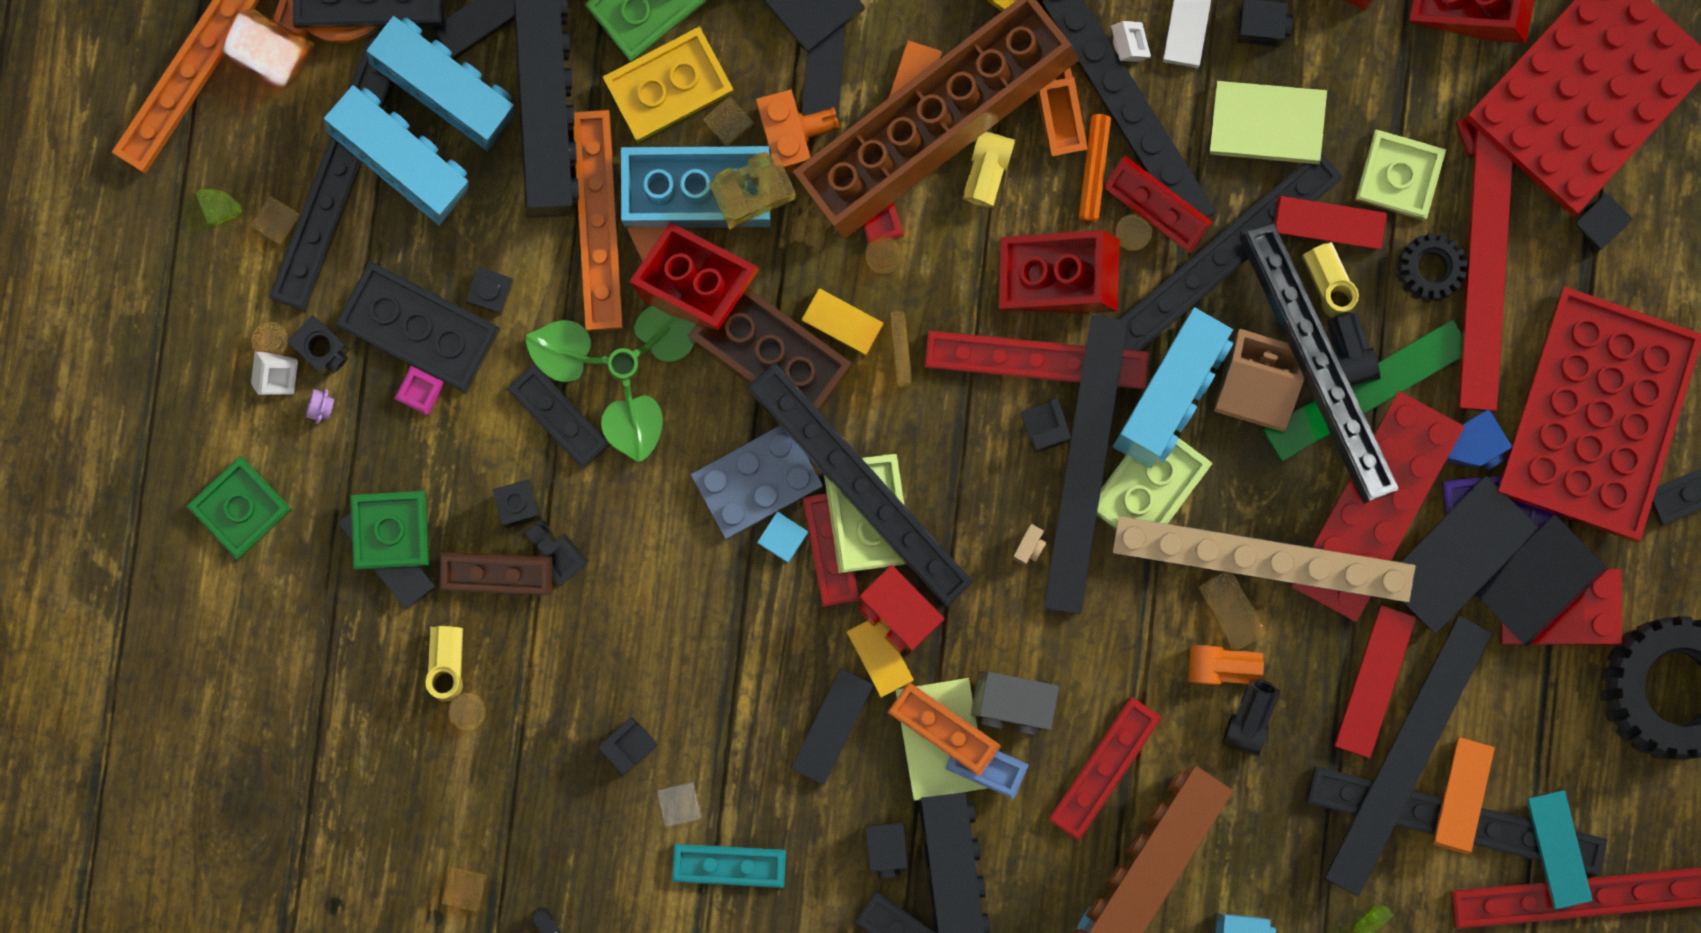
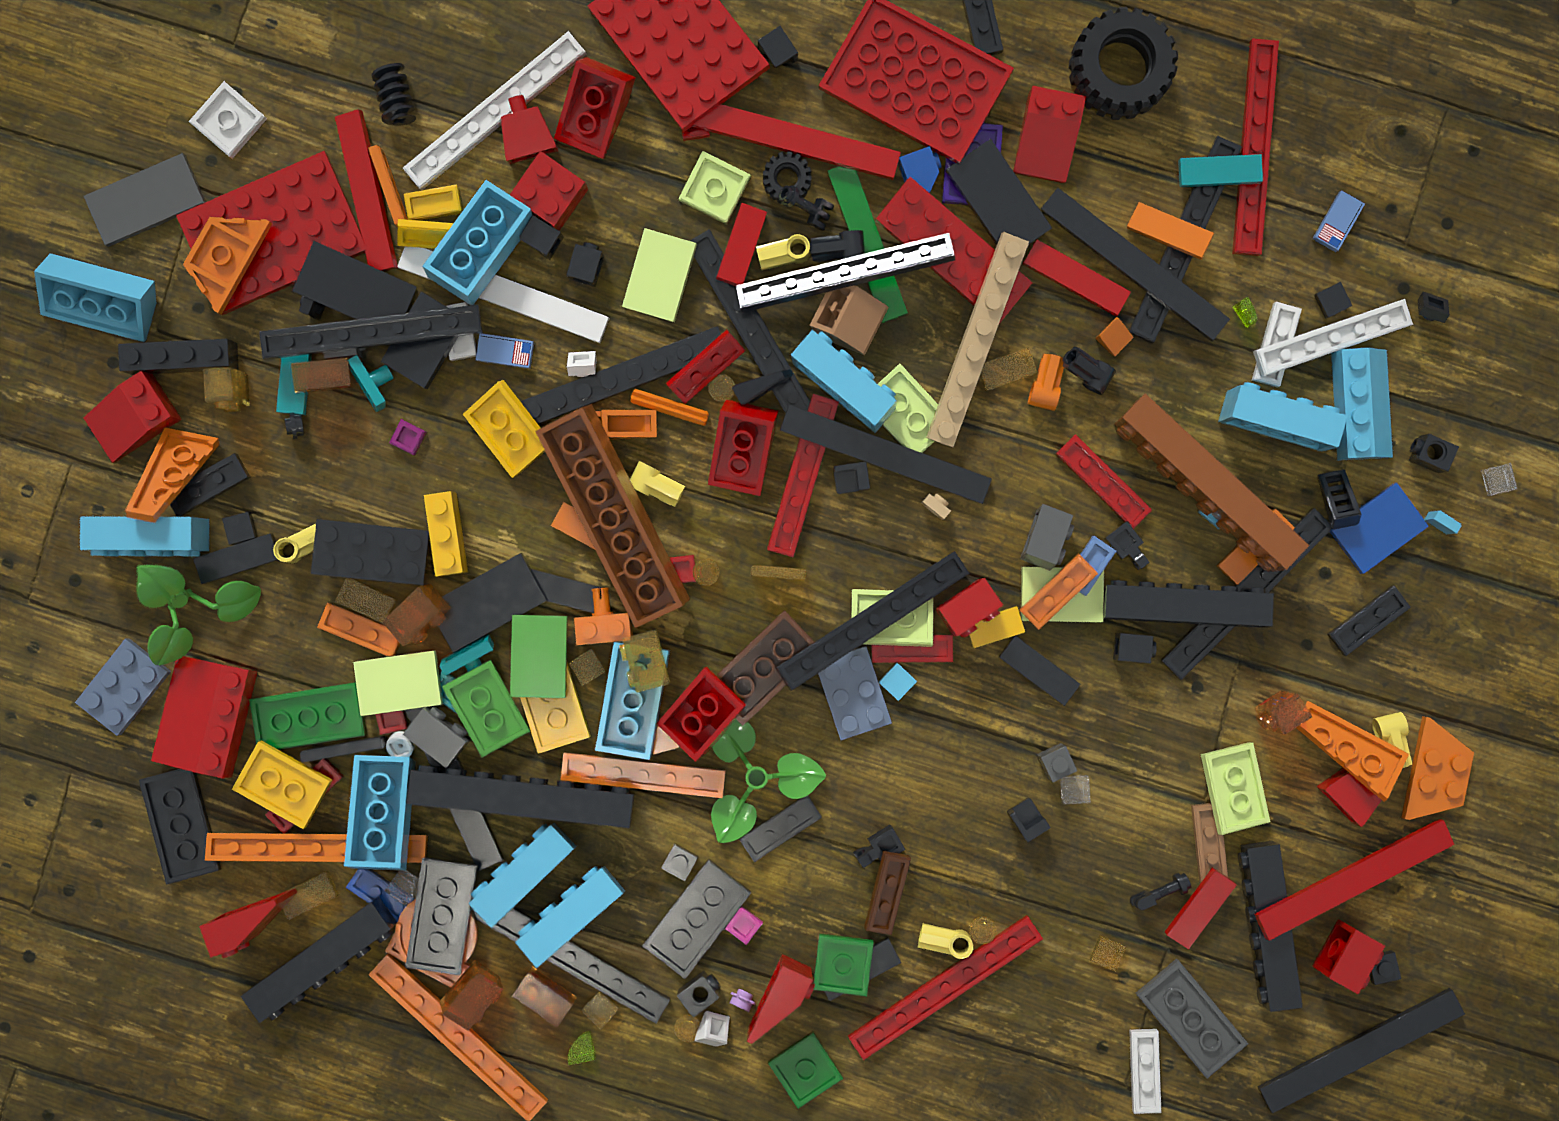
camera: 80 degrees left, 5 degrees up
black brick [492,479,542,529] -> none
teal tile [672,844,786,888] -> none
yellow tile [802,288,884,356] -> none
black tile [1475,515,1608,647] -> none
none -> bright green tile [510,615,568,698]
none -> clear orange brick [512,967,576,1027]
none -> black slope [732,369,794,405]
none -> red slope [747,954,815,1044]
none -> black hinge [779,185,834,231]
none -> red tile [848,915,1043,1061]
none -> dark grey brick [1036,743,1077,782]
none -> orange slope [1095,317,1134,357]
none -> black plate [1104,522,1150,570]

